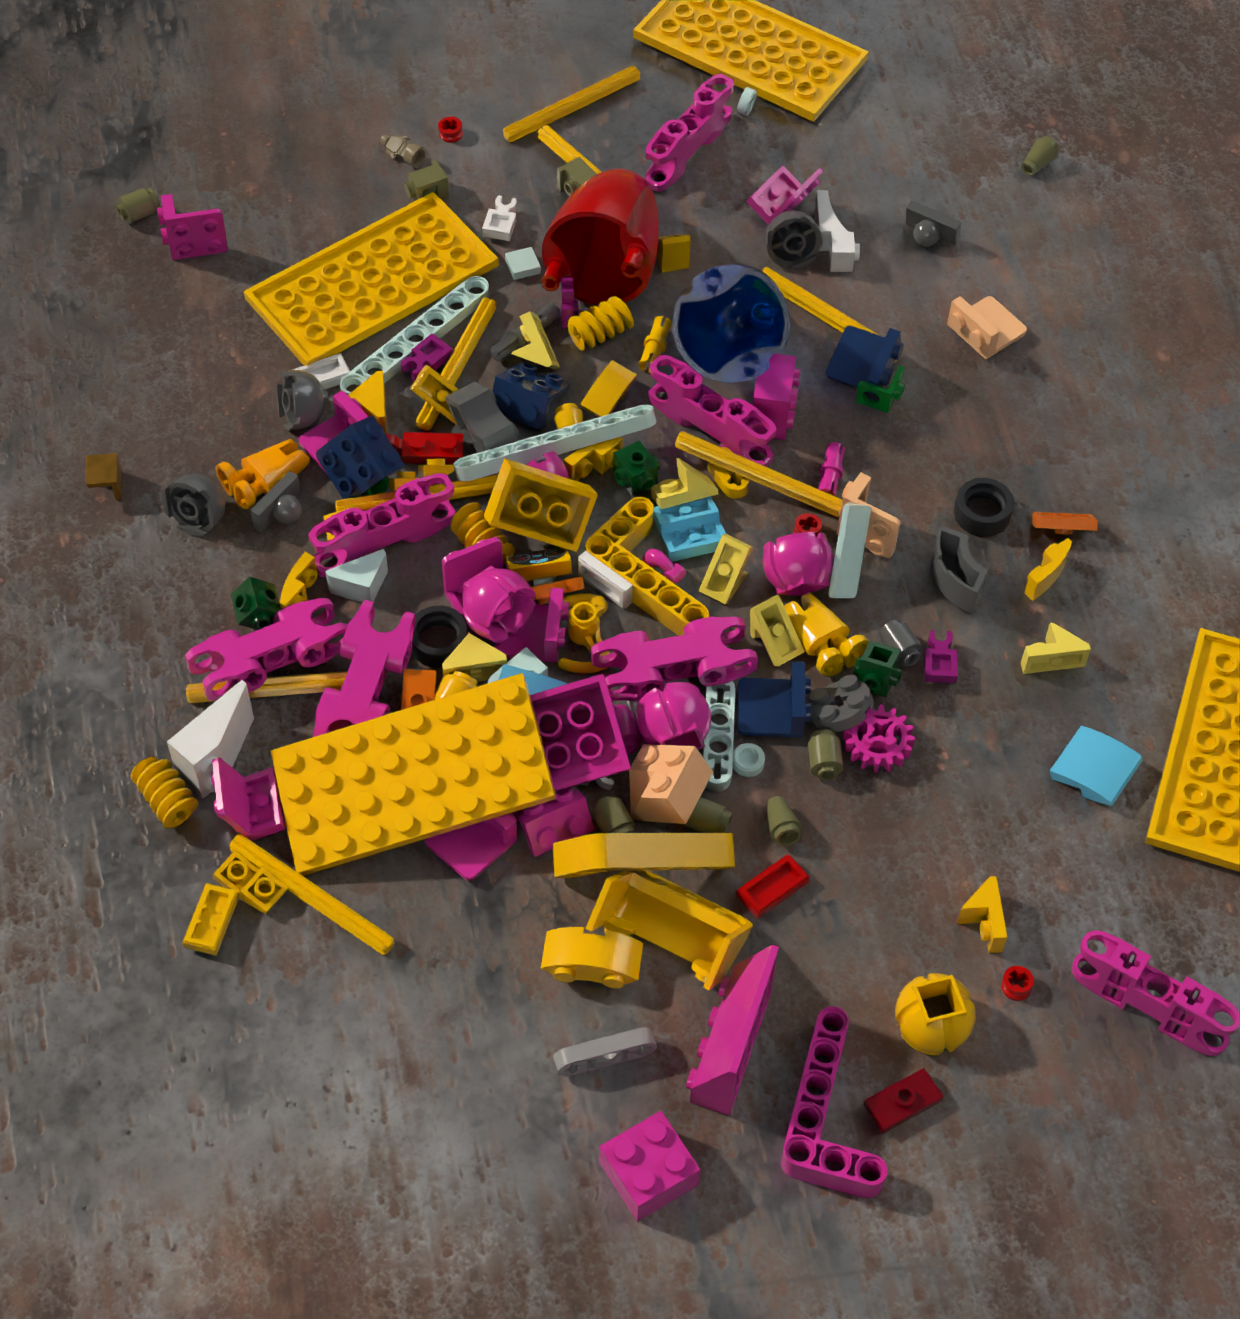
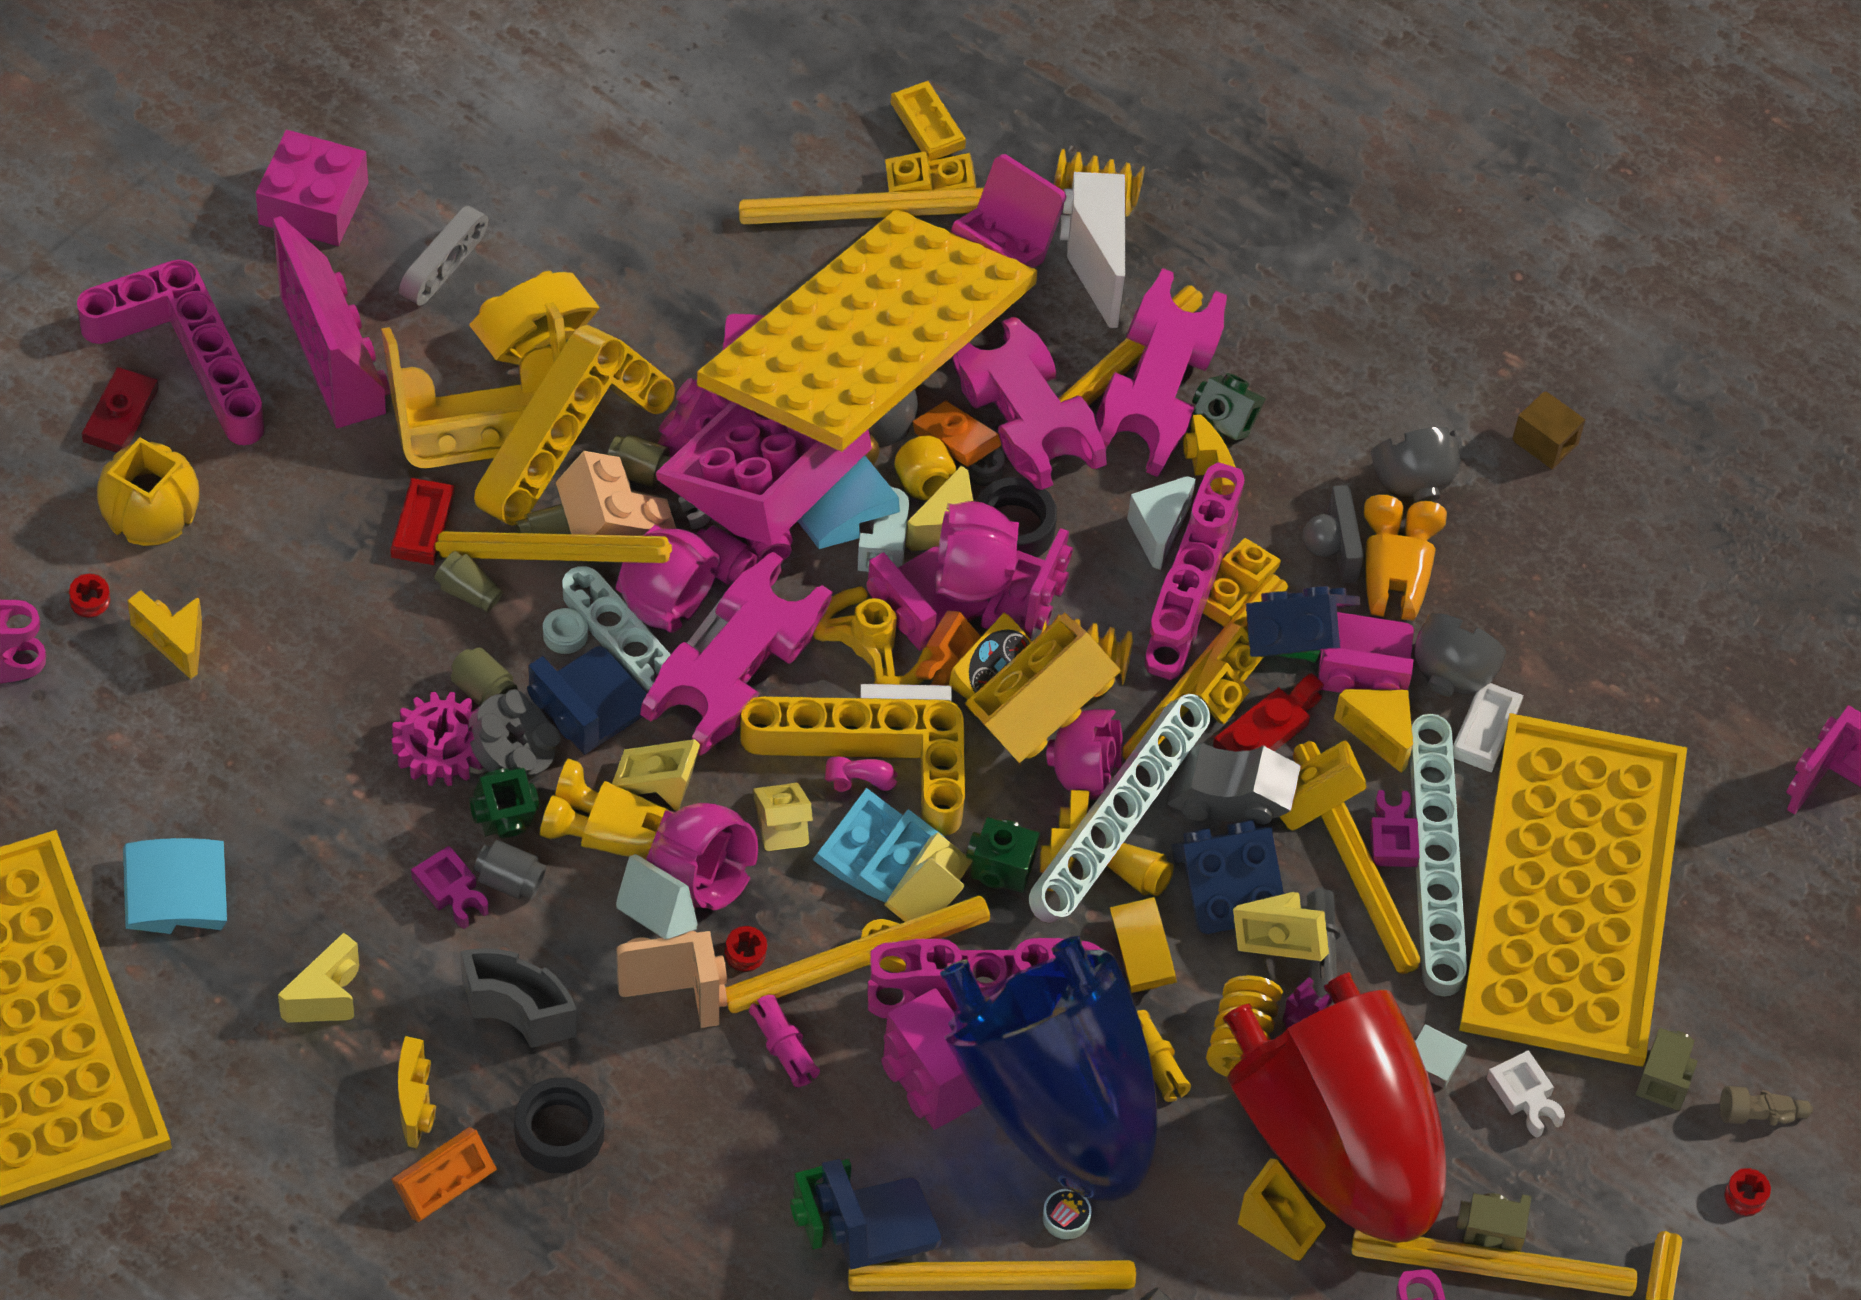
camera: 135 degrees right, 0 degrees up
none -> yellow axle [435,531,672,563]

